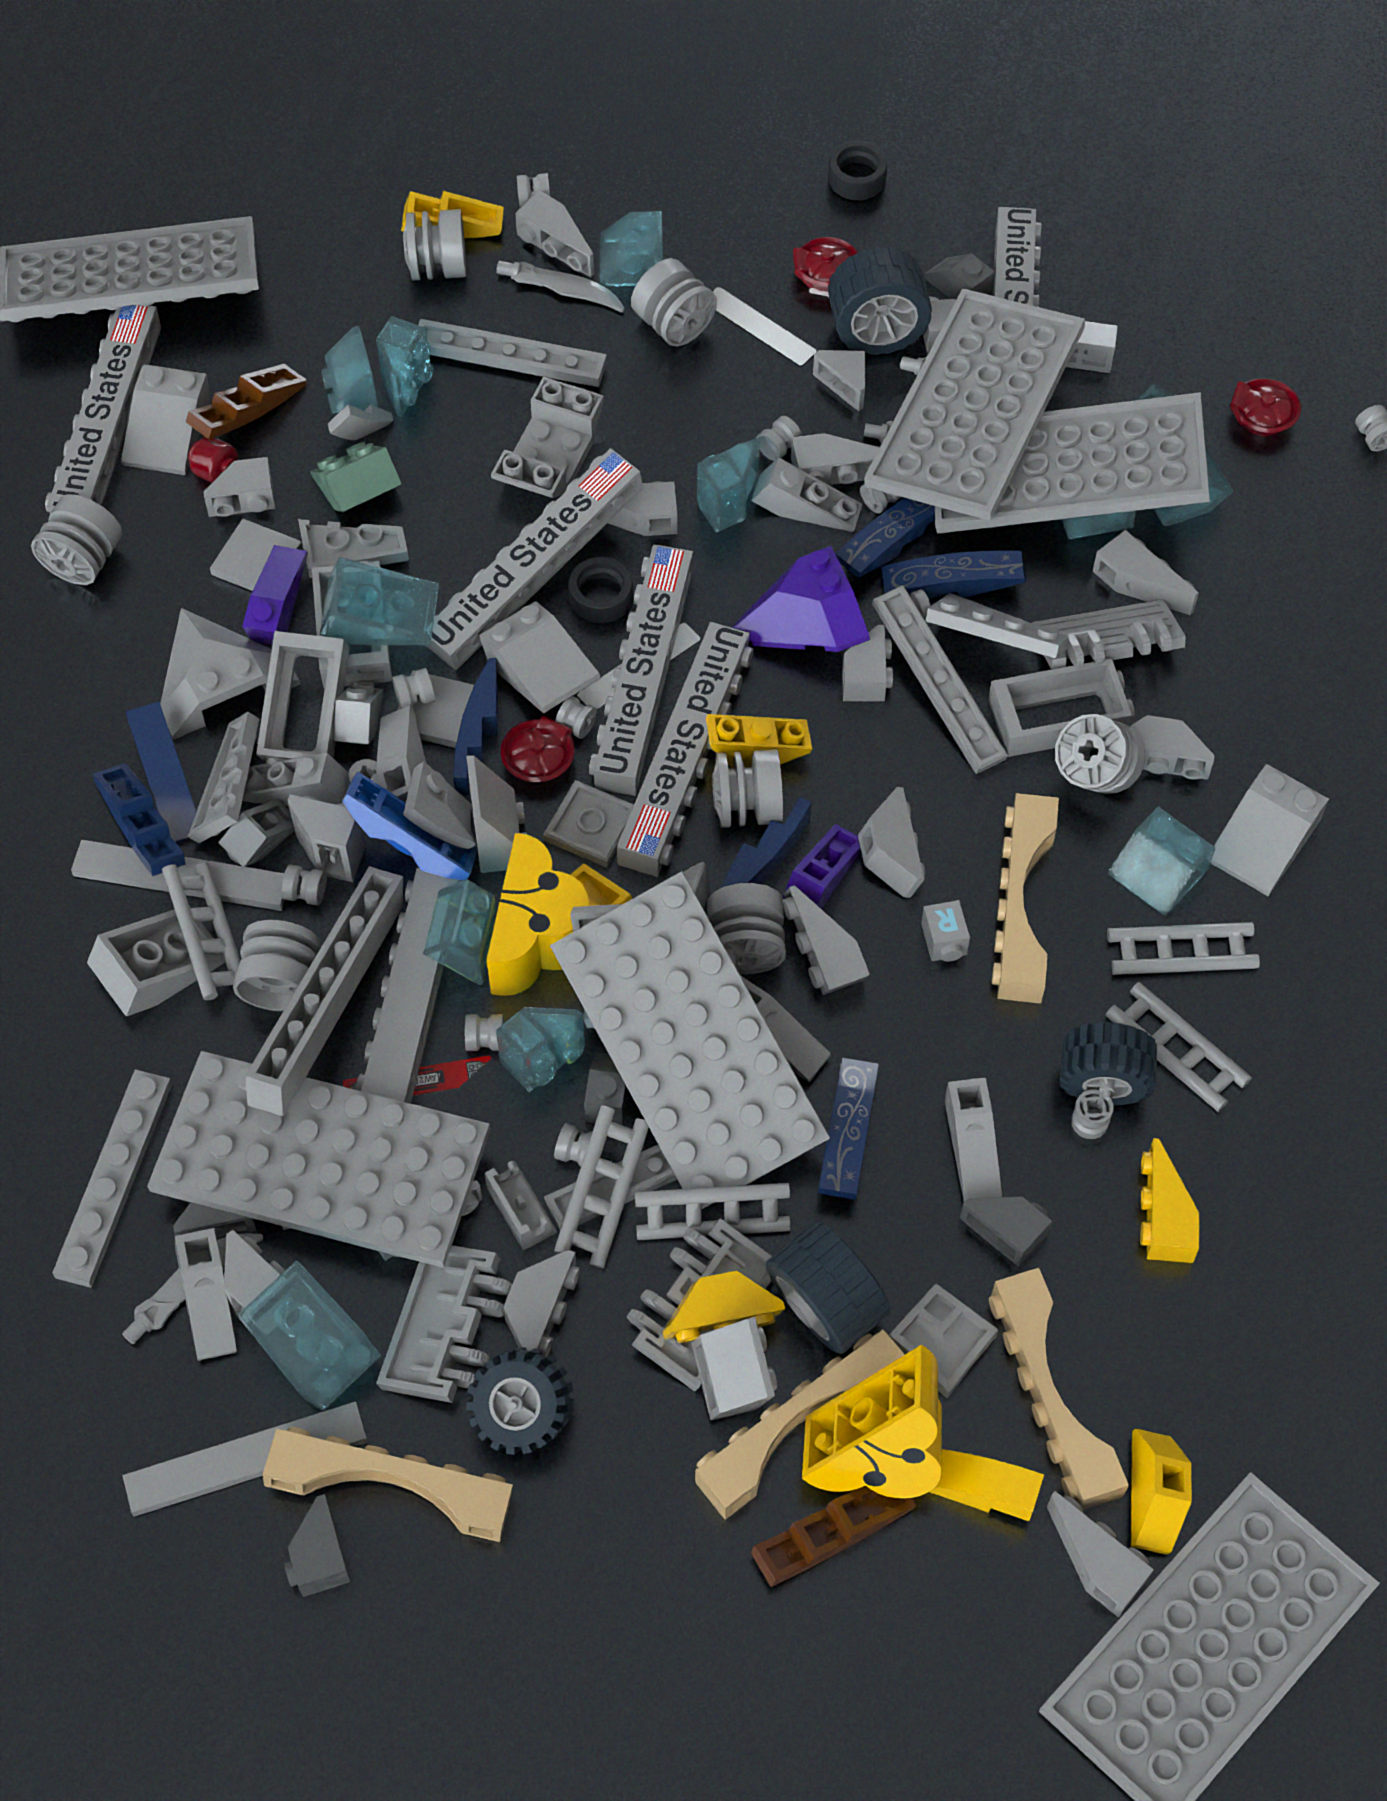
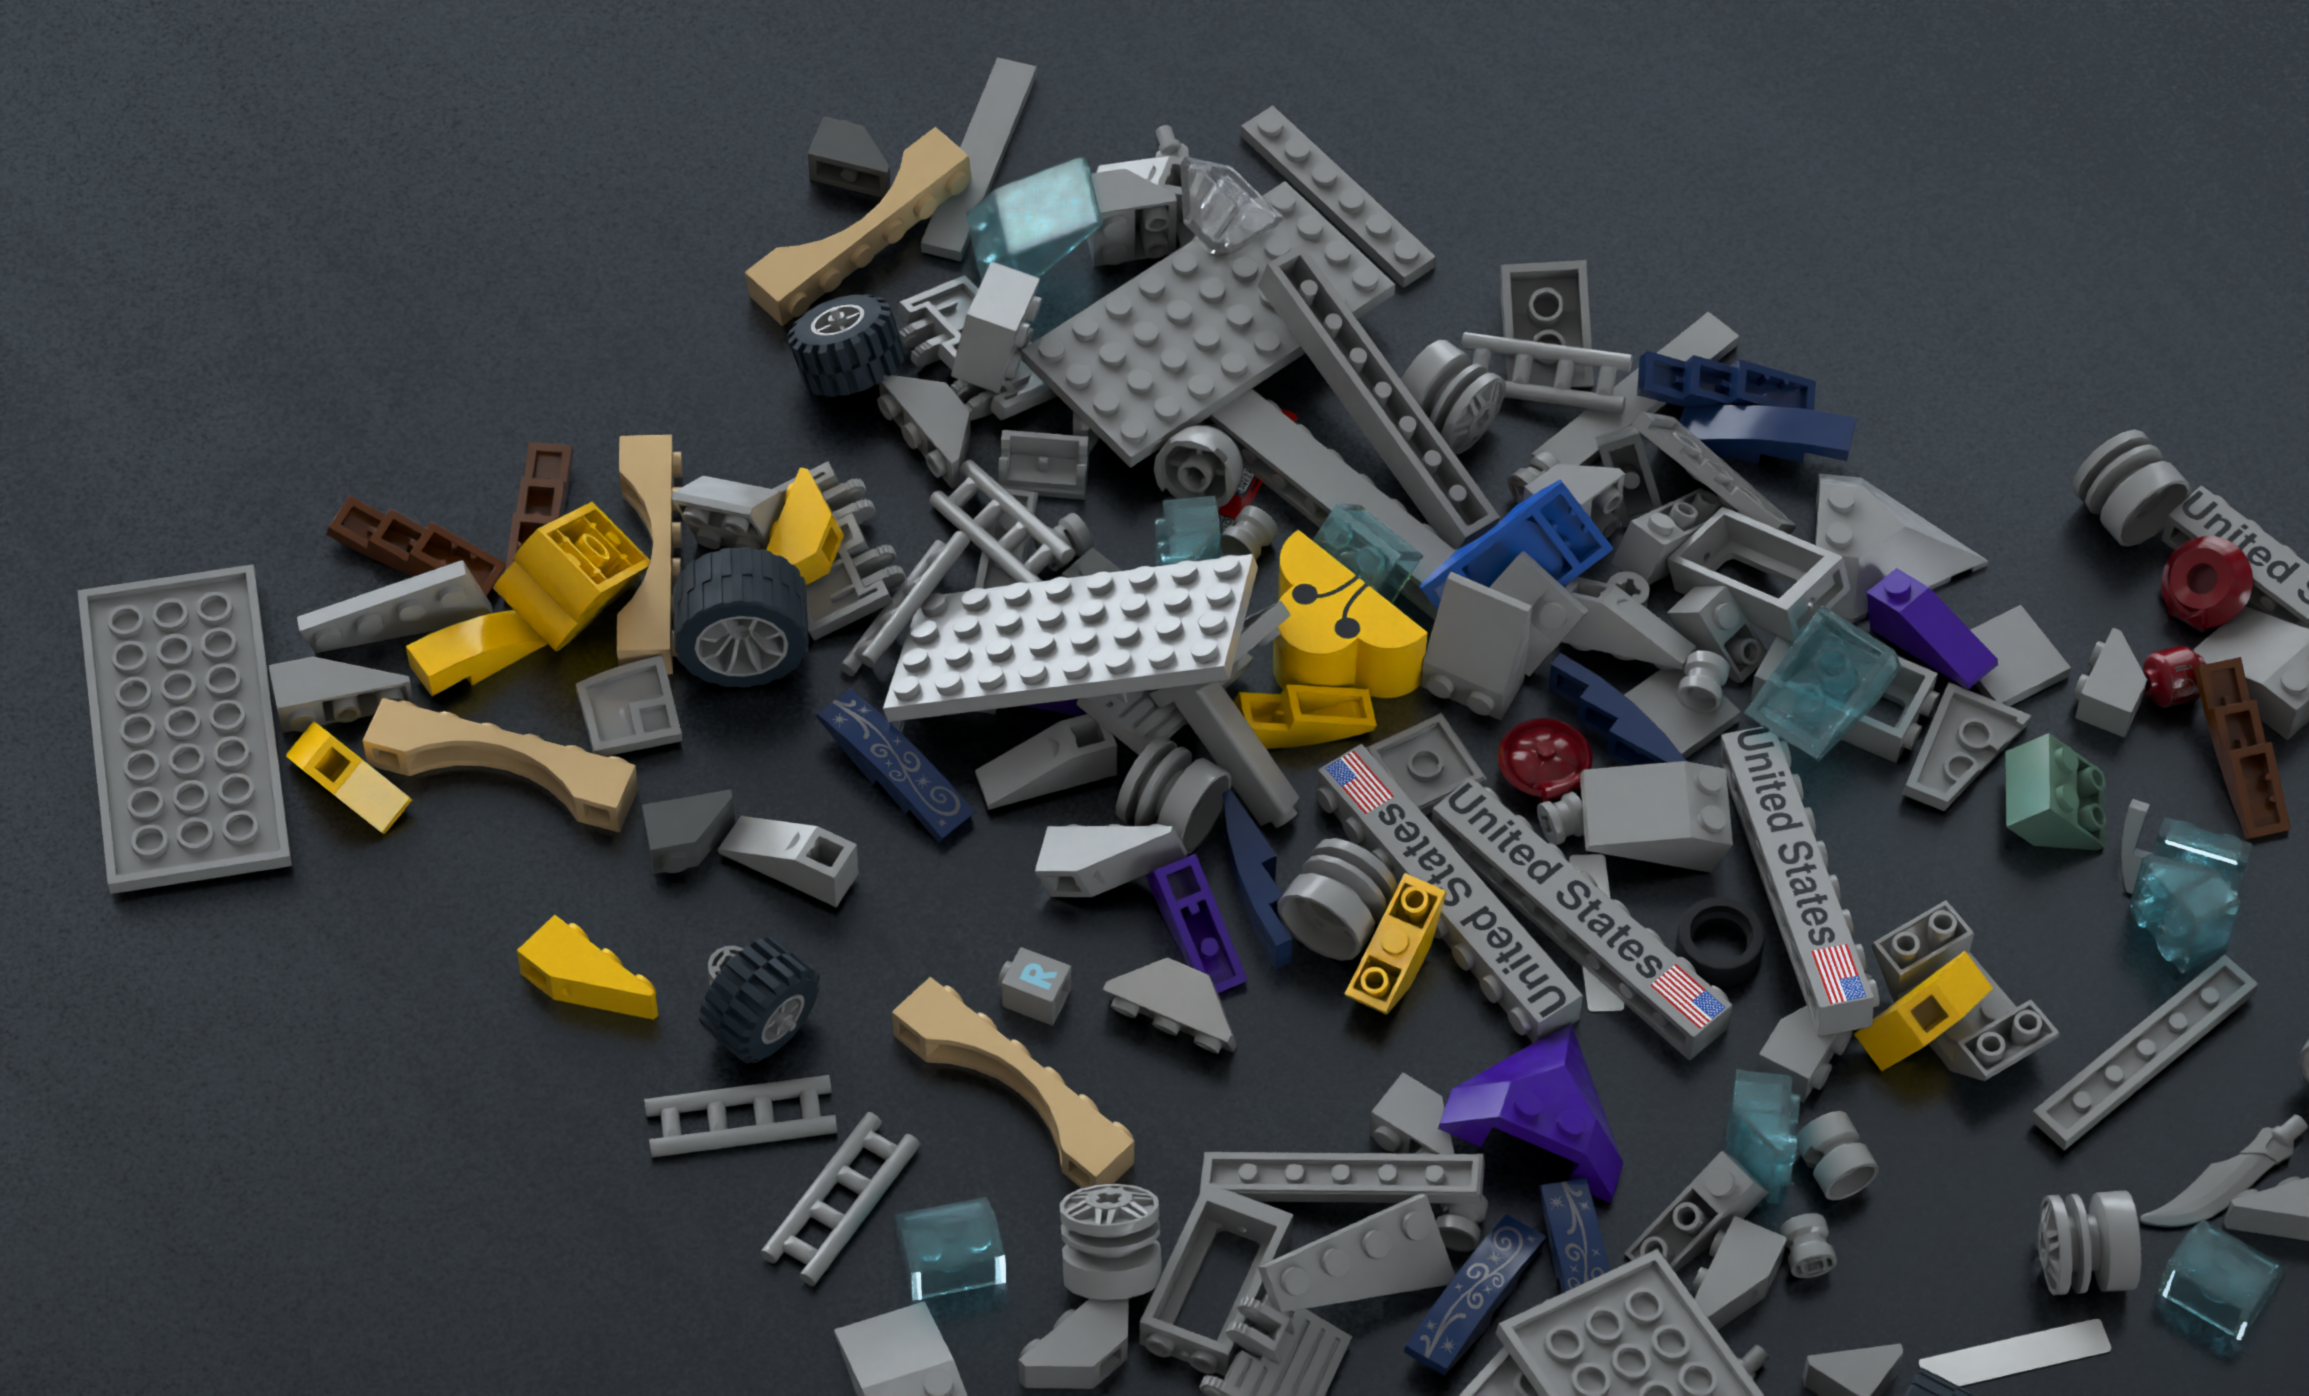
camera: 125 degrees right, 5 degrees down
none -> light grey wing [297,560,493,653]
none -> reddish brown slope [326,495,506,597]
none -> light grey brick [951,262,1042,393]
none -> light grey cylinder [1154,426,1244,514]
none -> clear slope [1180,157,1285,253]
none -> light grey wheel [1794,1111,1879,1200]
none -> yellow slope [1854,951,1993,1071]
none -> dark red piece [2161,536,2253,633]

